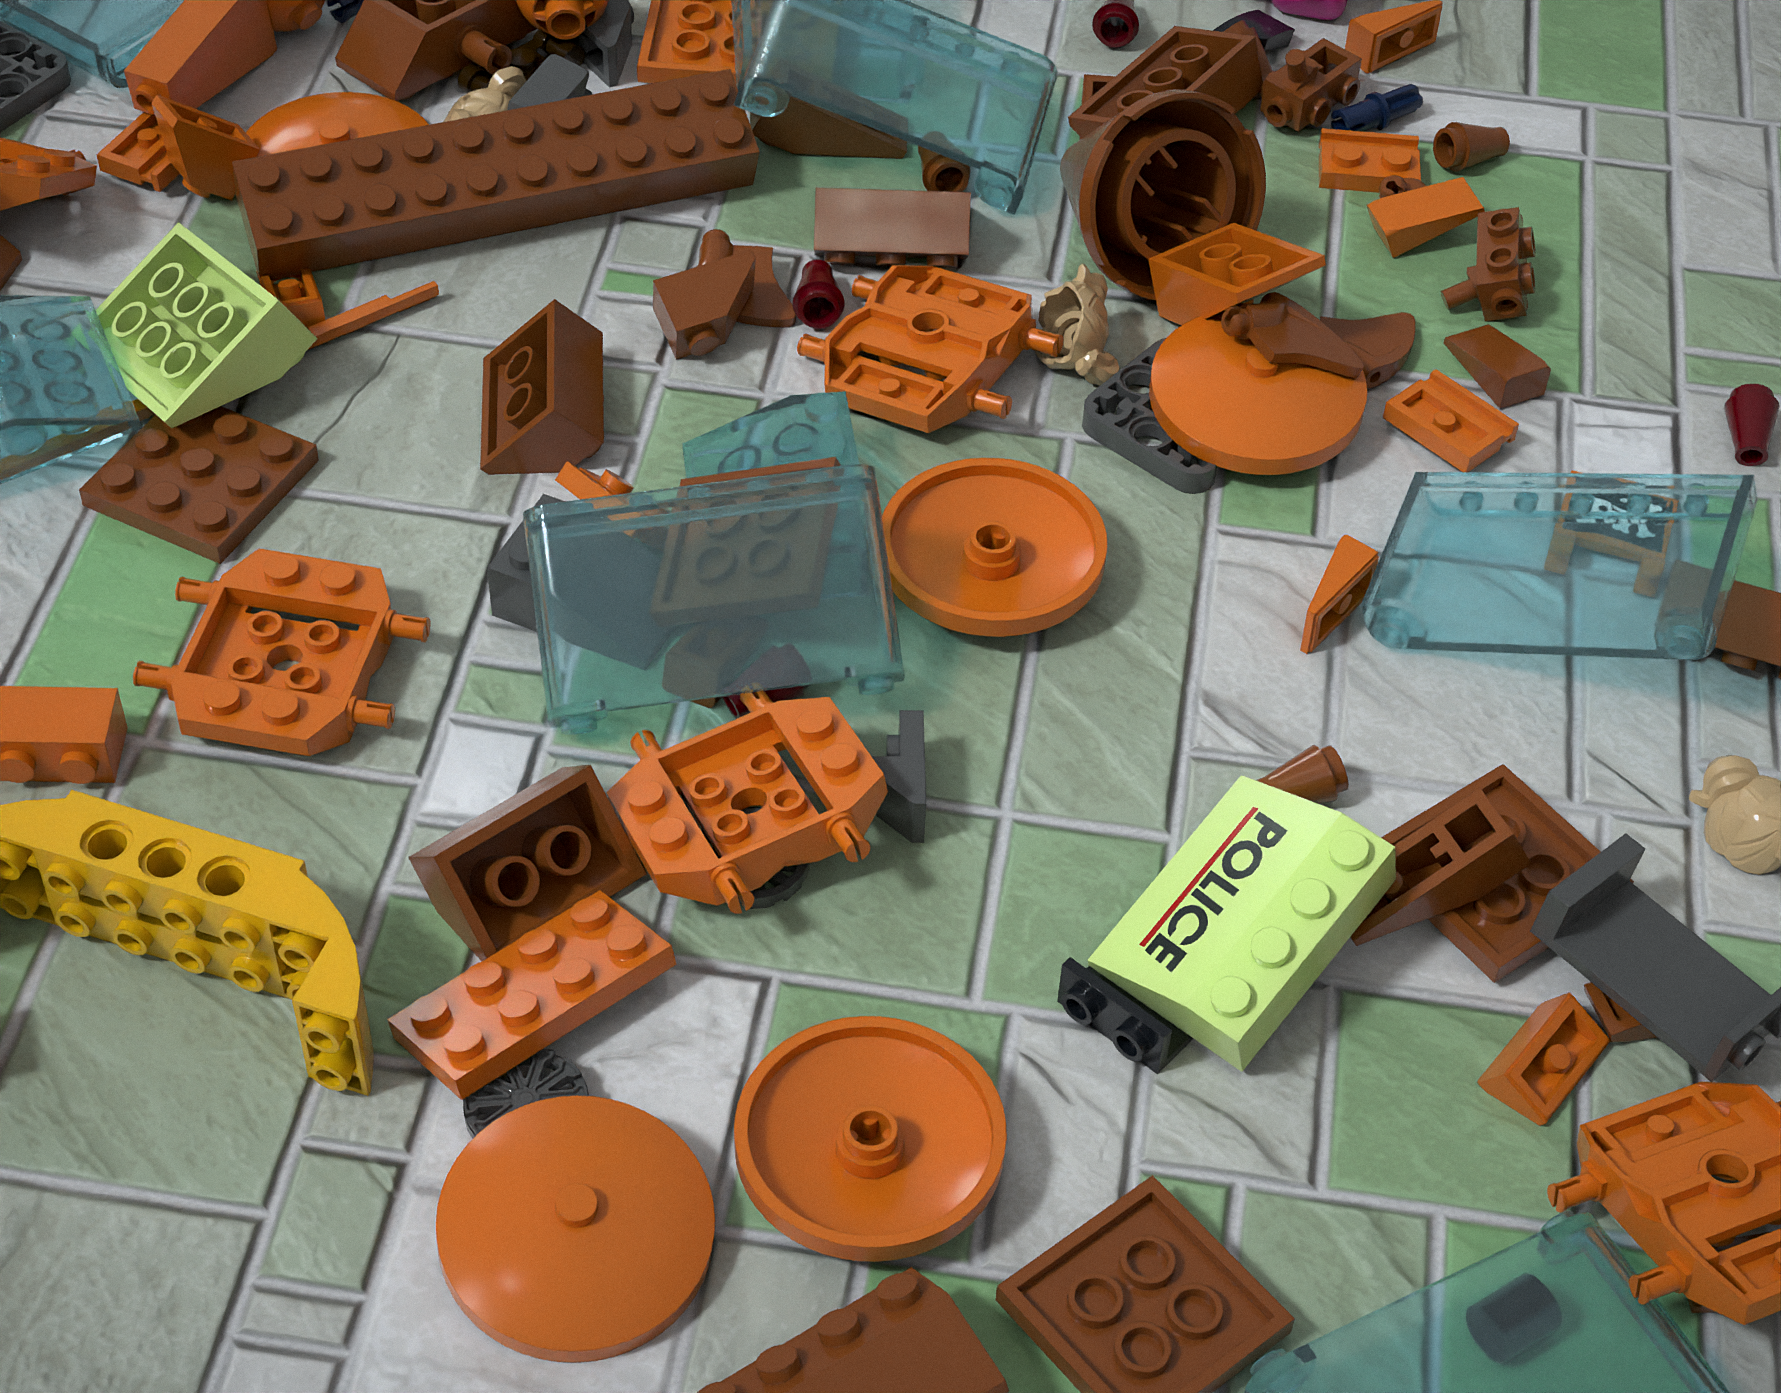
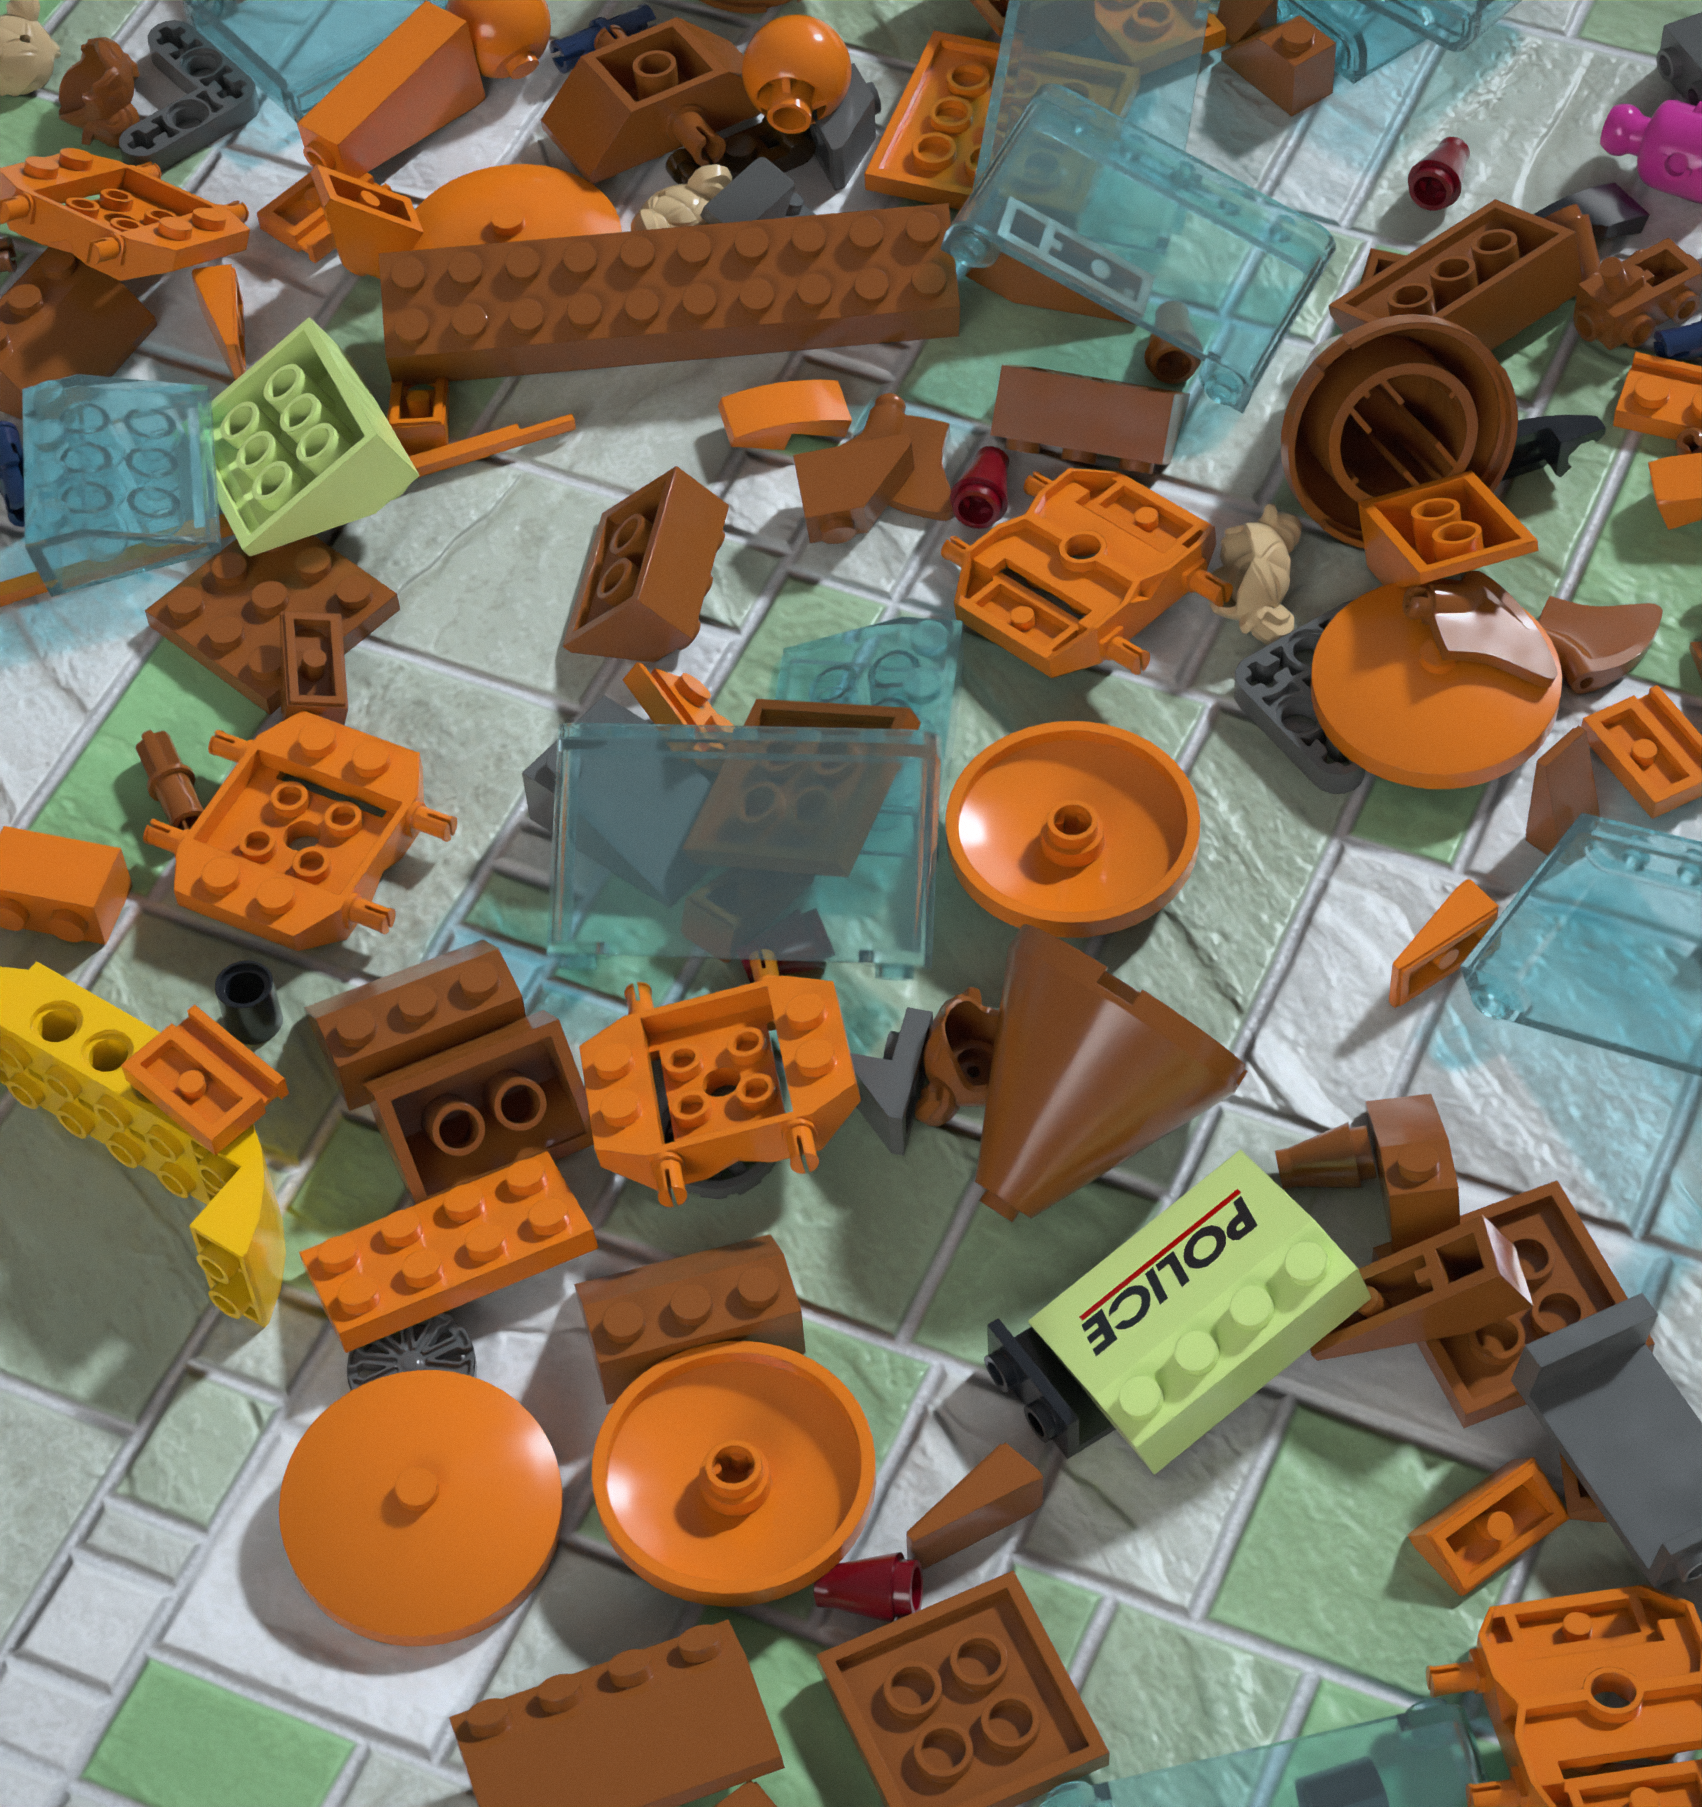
camera: 20 degrees right, 5 degrees up
none -> orange plate [121,1004,289,1156]
none -> dark orange axle [136,730,204,830]
none -> orange slope [191,264,246,381]
none -> black beam [215,960,283,1045]
none -> dark orange slope [280,611,348,725]
none -> dark orange slope [304,939,526,1111]
none -> dark orange slope [574,1234,806,1405]
none -> orange slope [718,380,852,450]
none -> dark red cone [814,1552,923,1623]
none -> dark orange slope [906,1442,1044,1570]
none -> dark orange hair [915,987,999,1126]
none -> dark orange cone [975,924,1248,1223]
none -> dark orange slope [1365,1094,1460,1253]
none -> black slope [1501,415,1606,482]
none -> dark orange slope [1525,725,1600,863]

